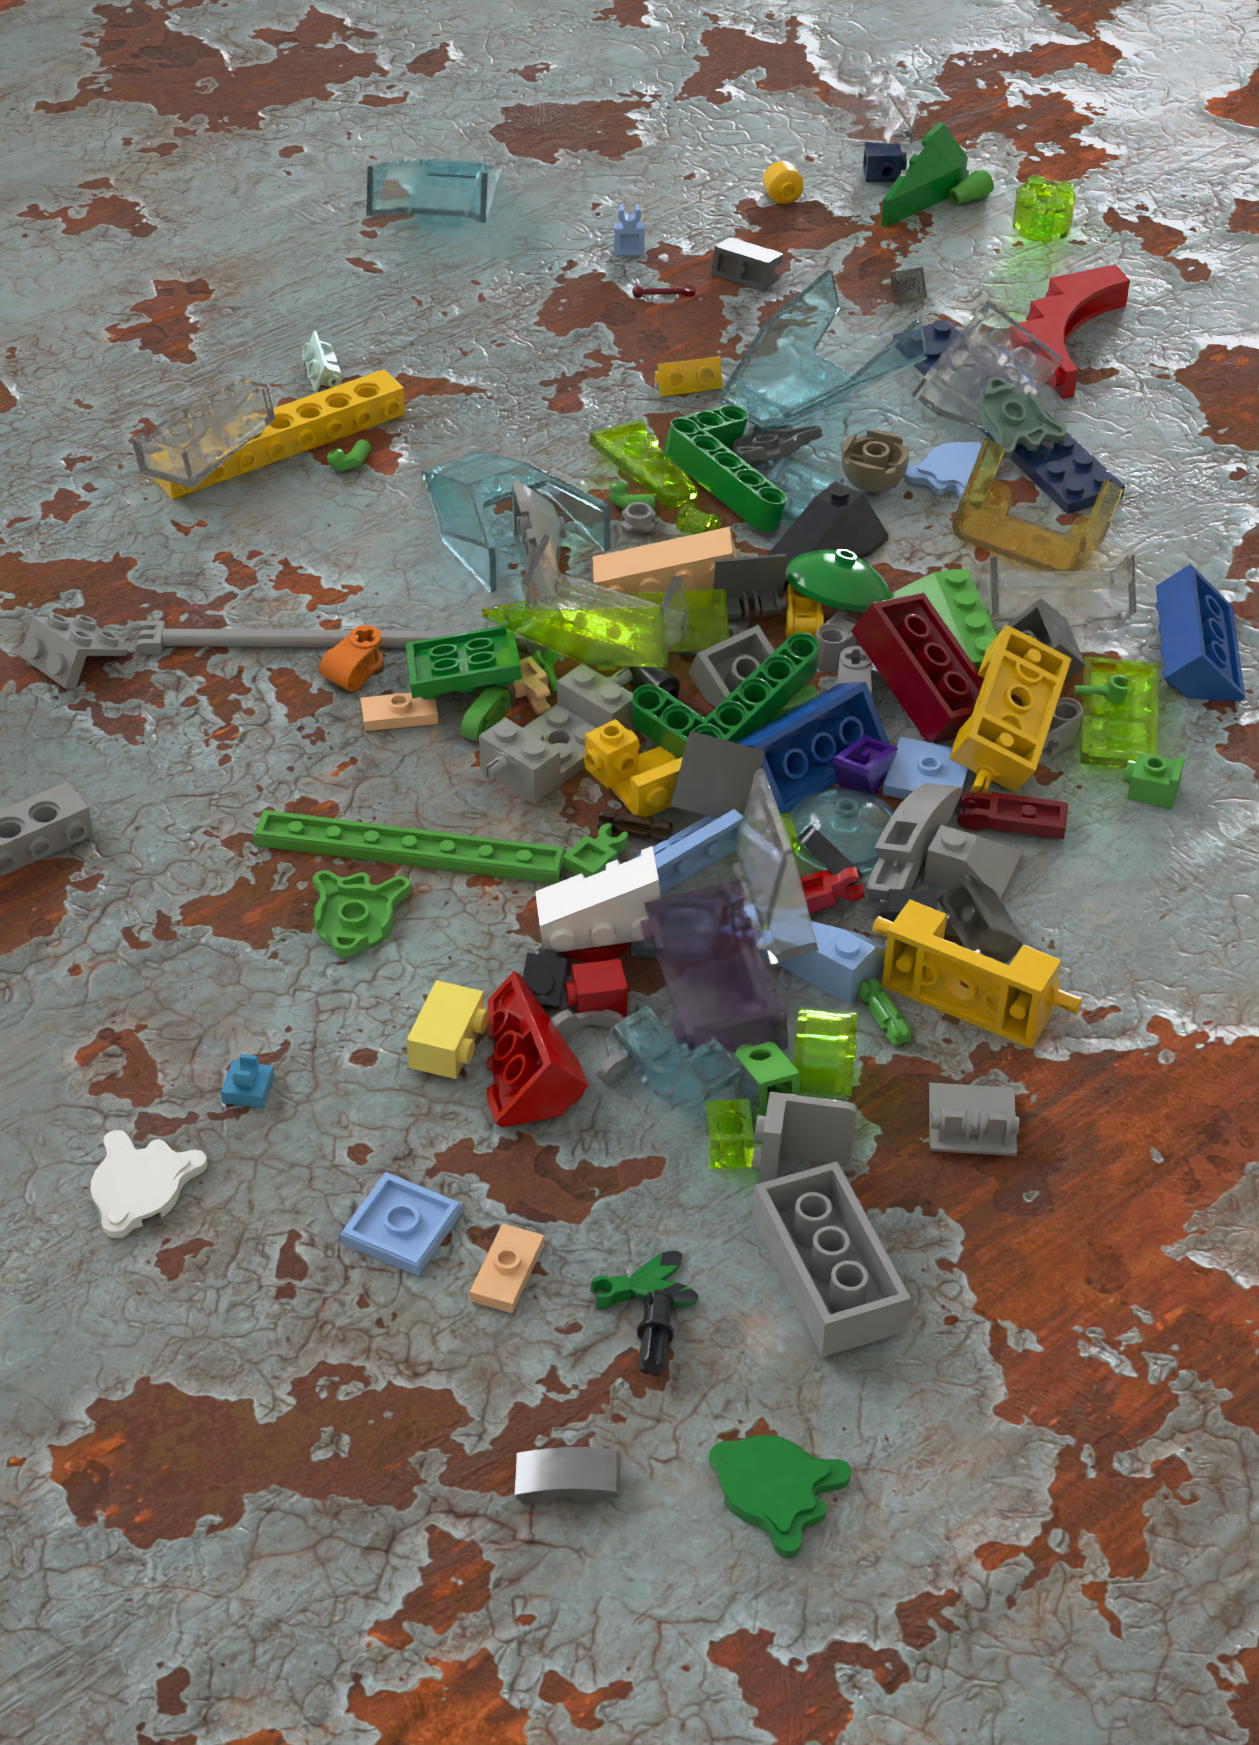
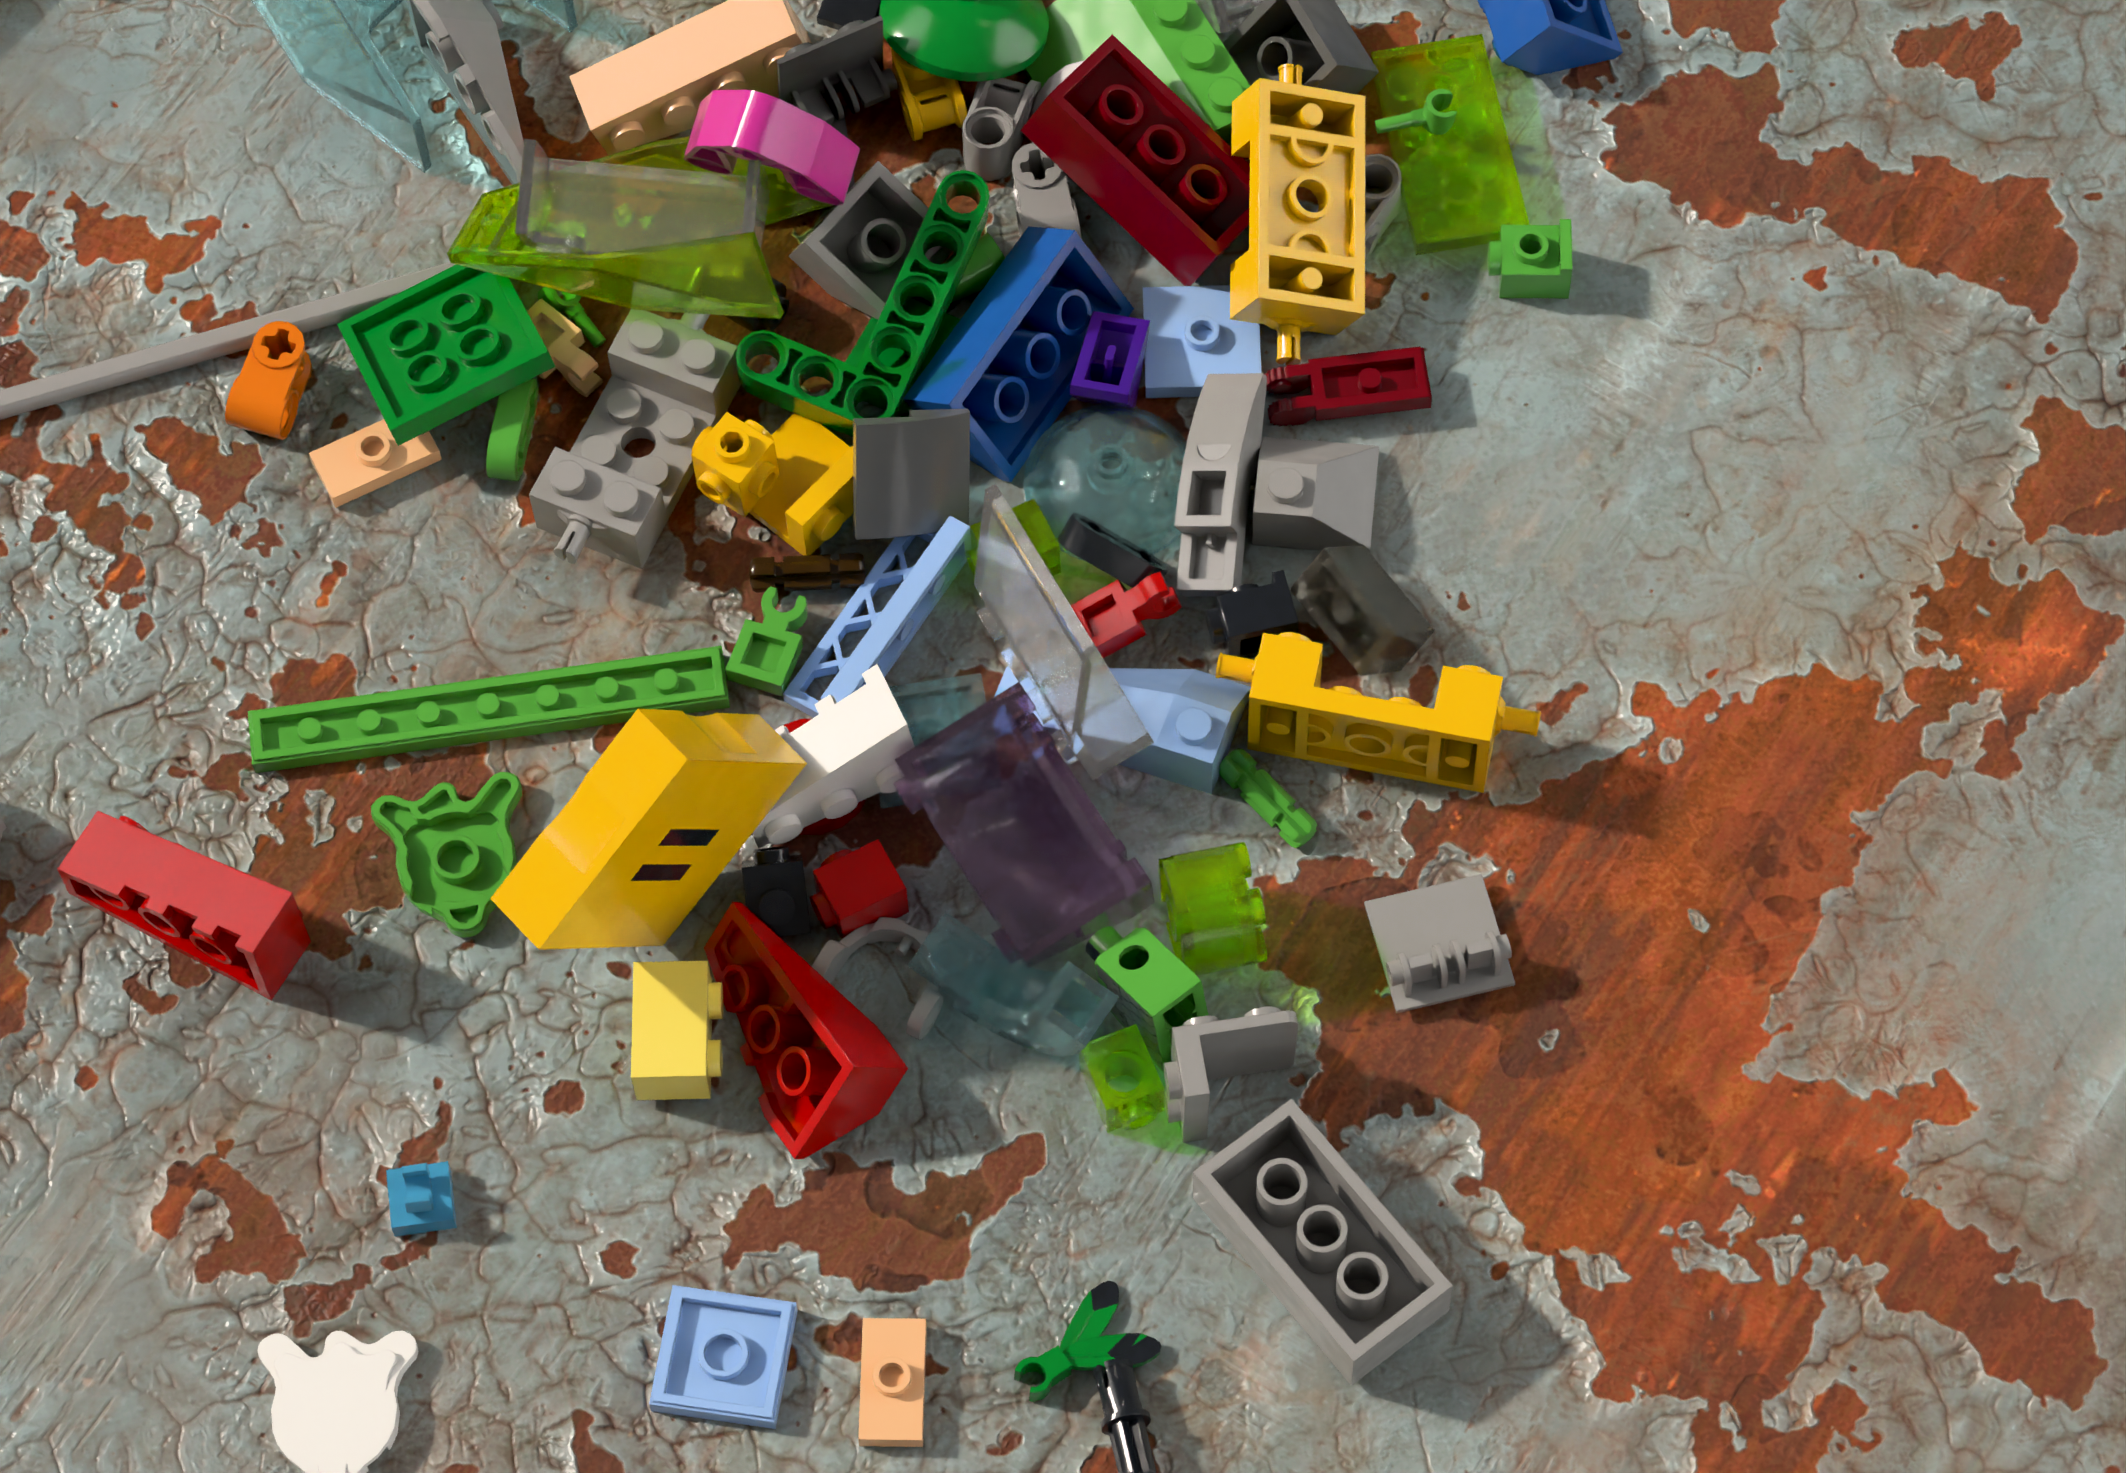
camera: 15 degrees left, 20 degrees up
none -> wedge [57,811,311,1001]
none -> yellow tile [490,708,807,950]
none -> dark pink connector [683,89,860,205]

